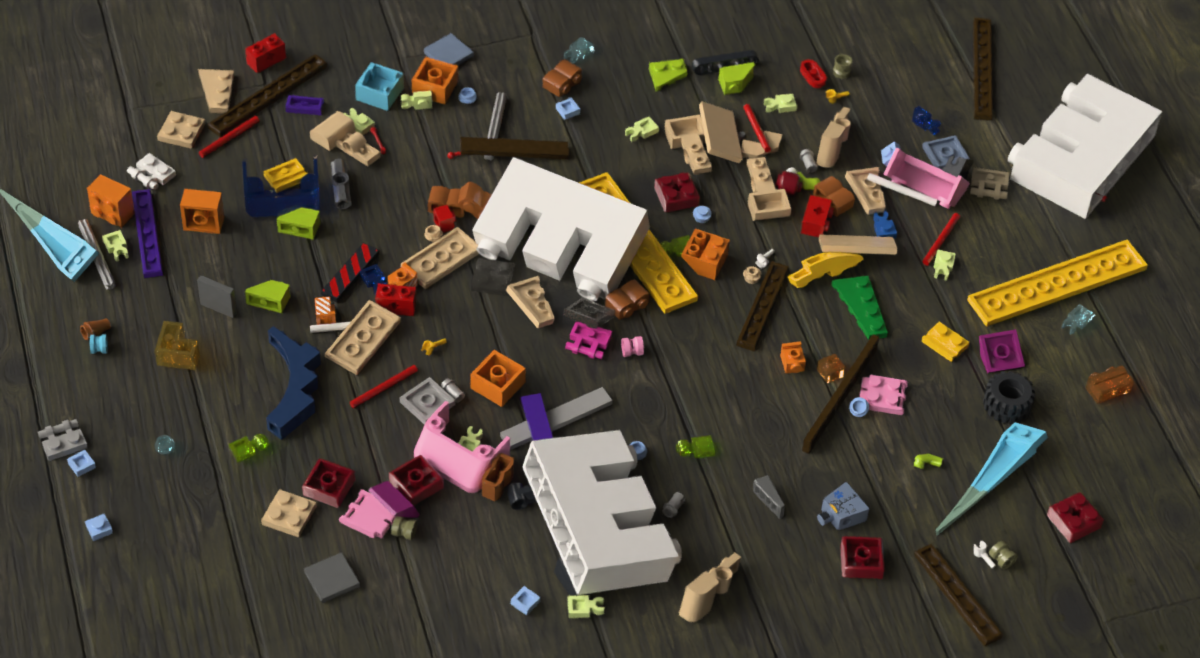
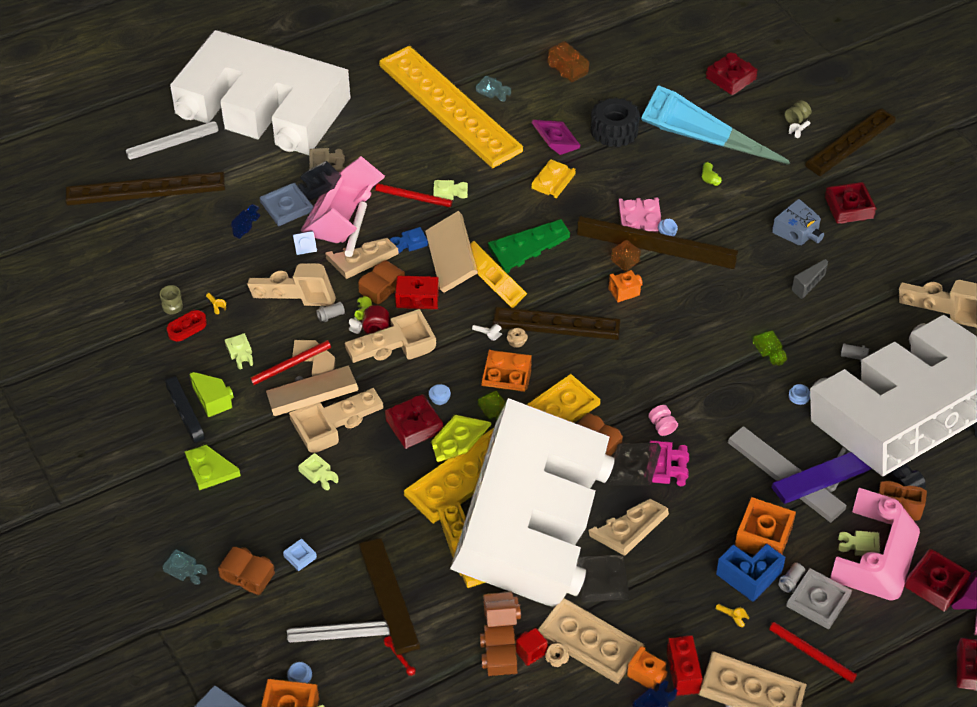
camera: 100 degrees left, 0 degrees up
none -> axle [126,121,218,160]
none -> neon yellow tile [431,415,491,462]
none -> blue brick [716,544,786,602]

